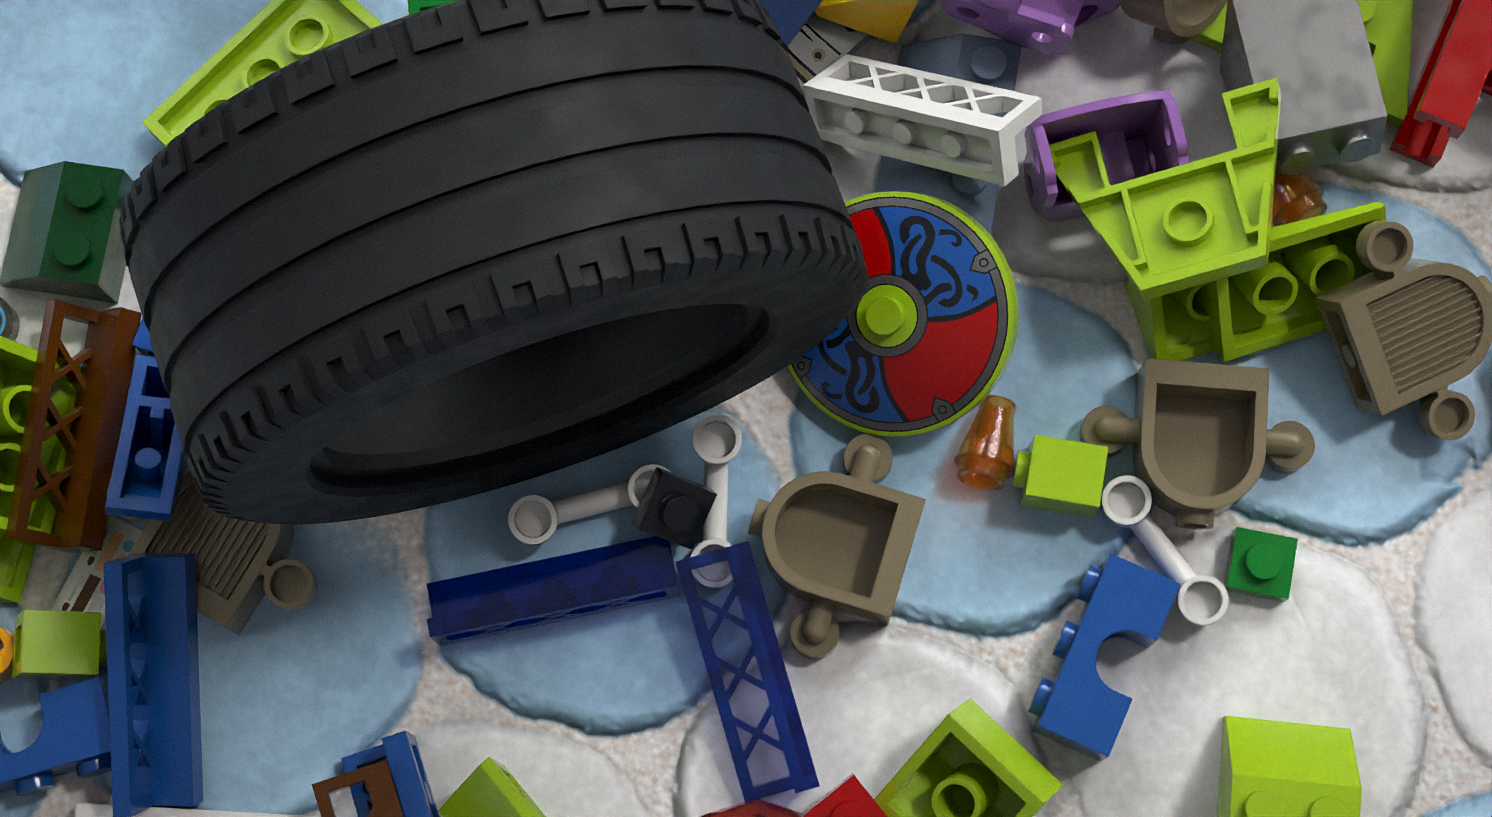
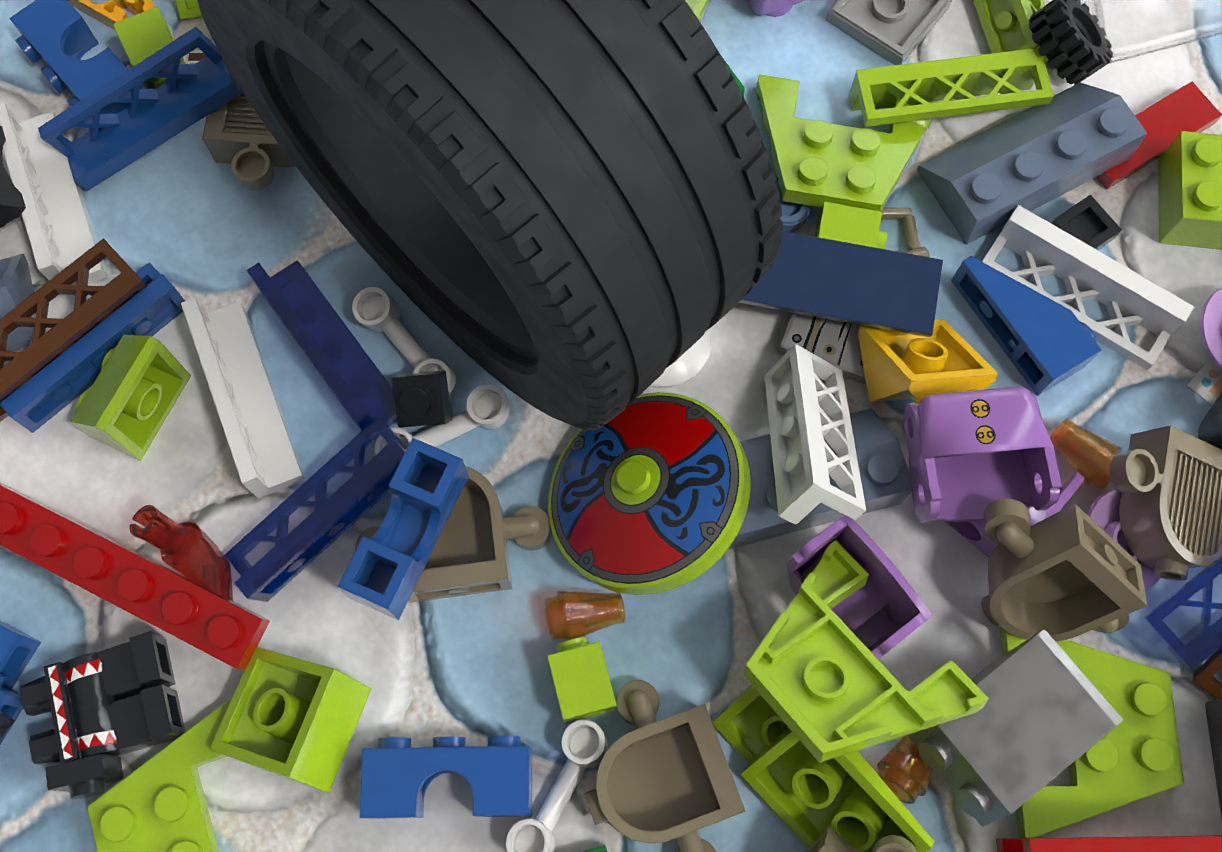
camera: 60 degrees right, 5 degrees down
none -> white fence [181,298,306,499]
none -> blue arch [337,438,469,620]

